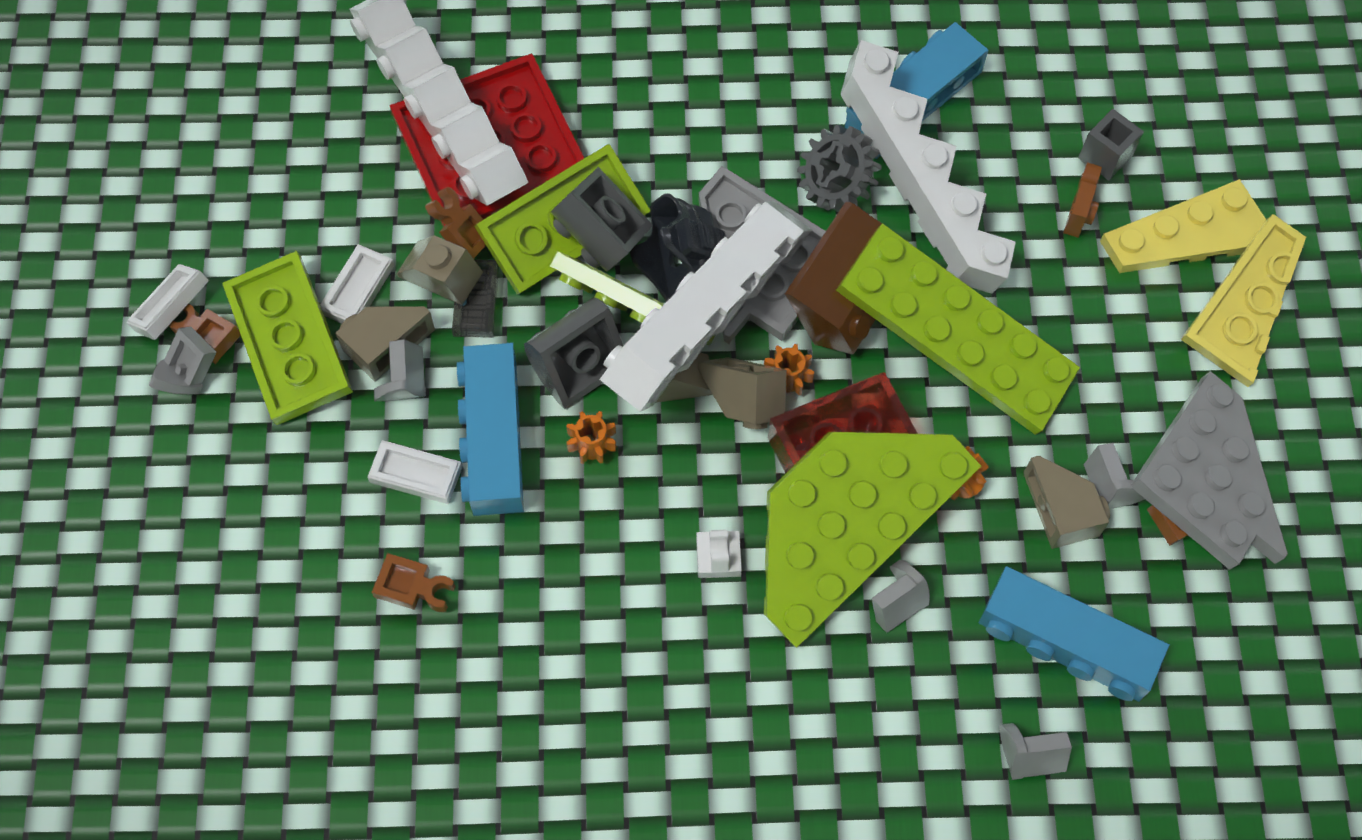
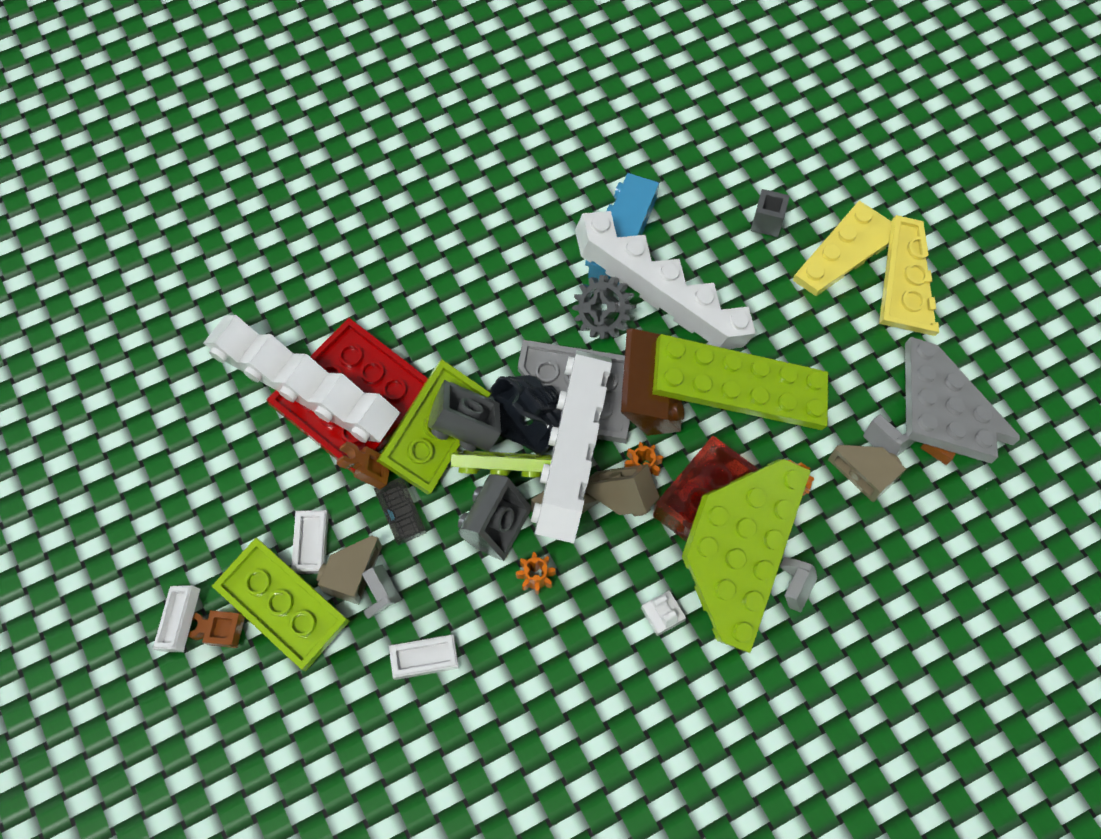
camera: 25 degrees left, 0 degrees up
light grey tile [149,327,216,394] -> none
dark orange plate [372,553,456,612] -> none
dark tan slope [397,235,483,305] -> none
dark azure brick [457,343,524,516] -> none
dark azure brick [978,566,1169,702] -> none
light grey tile [999,723,1072,780] -> none
dark orange plate [1063,162,1102,237] -> none

